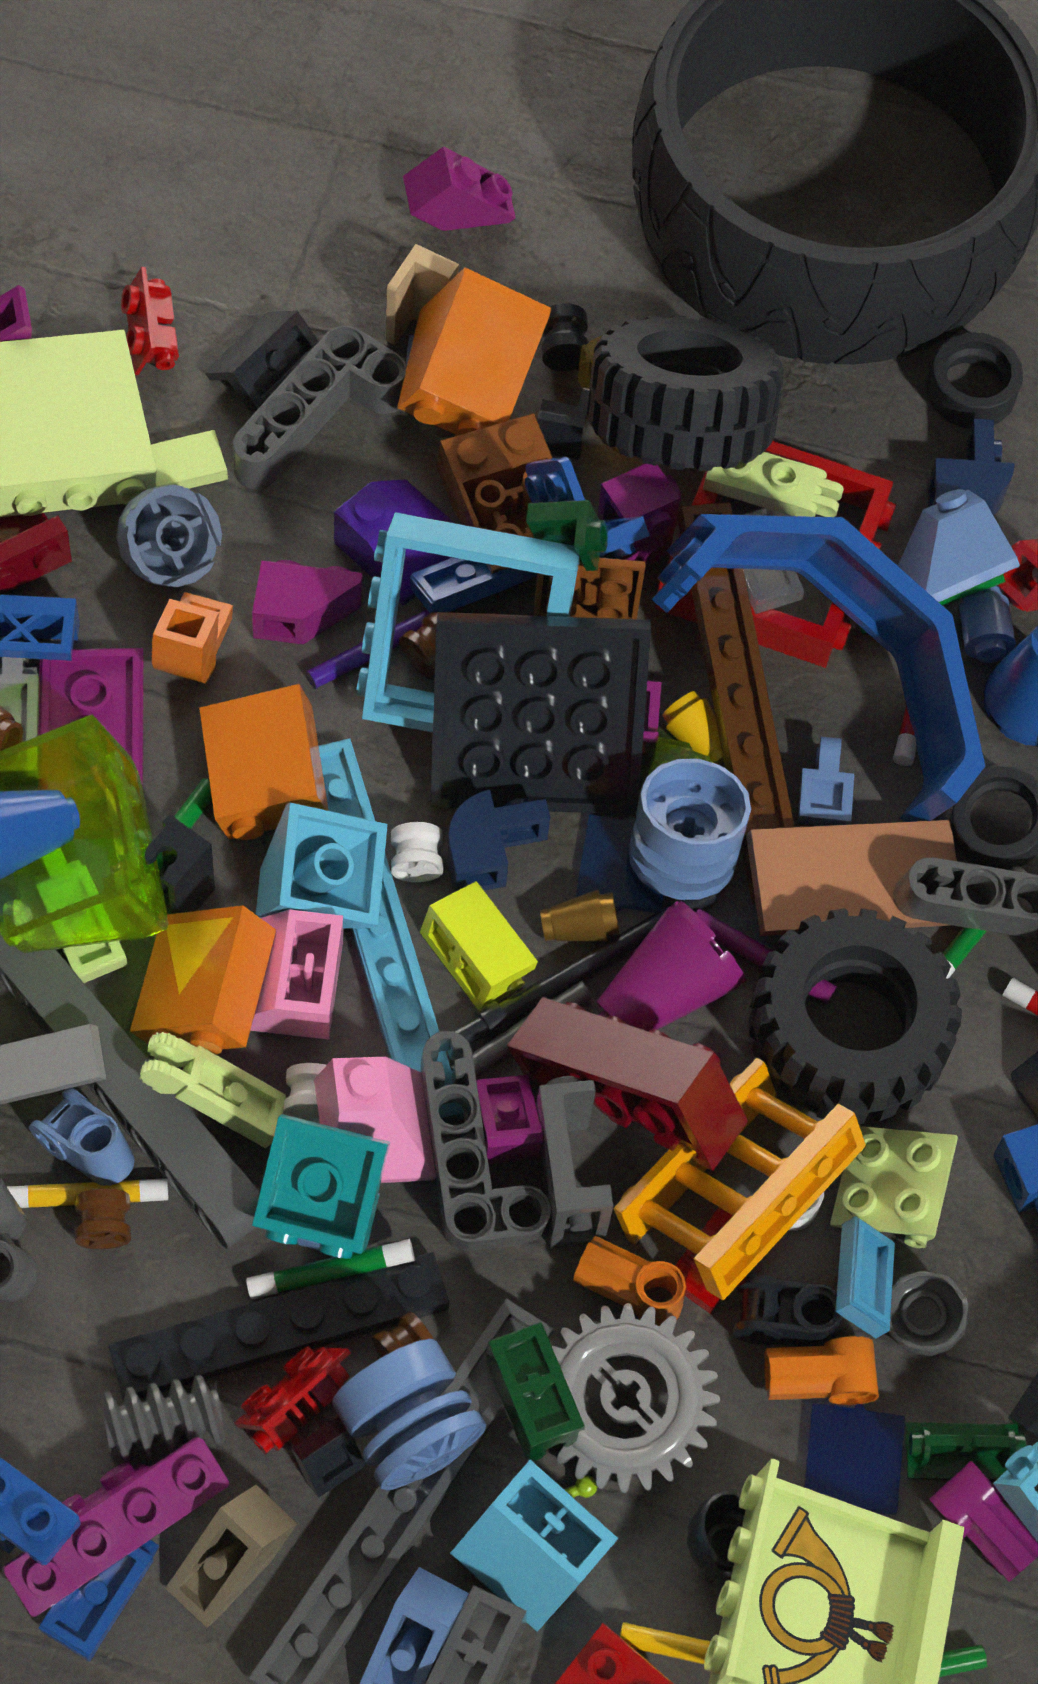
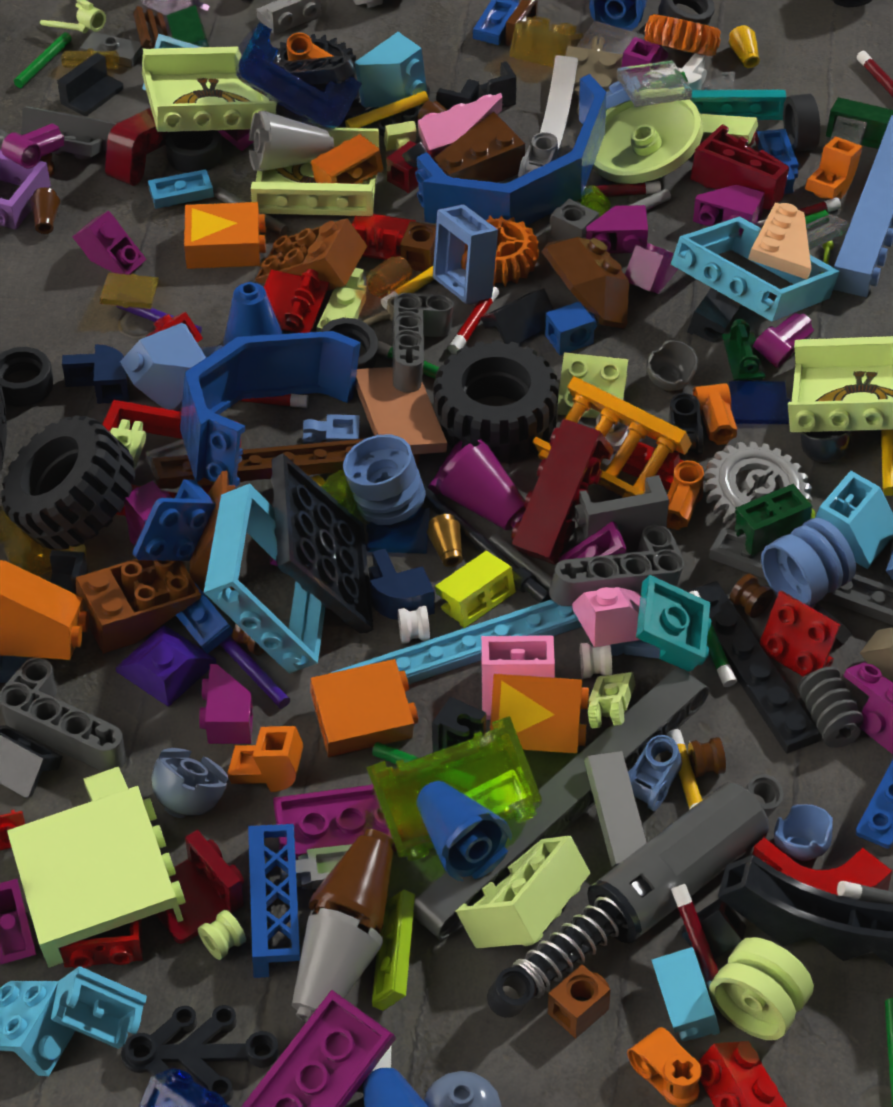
camera: 90 degrees left, 15 degrees down
medium azure slope [256,802,388,928] -> none
dark green bracket [526,500,608,571] -> none
dark azure tile [835,1216,895,1339] -> none

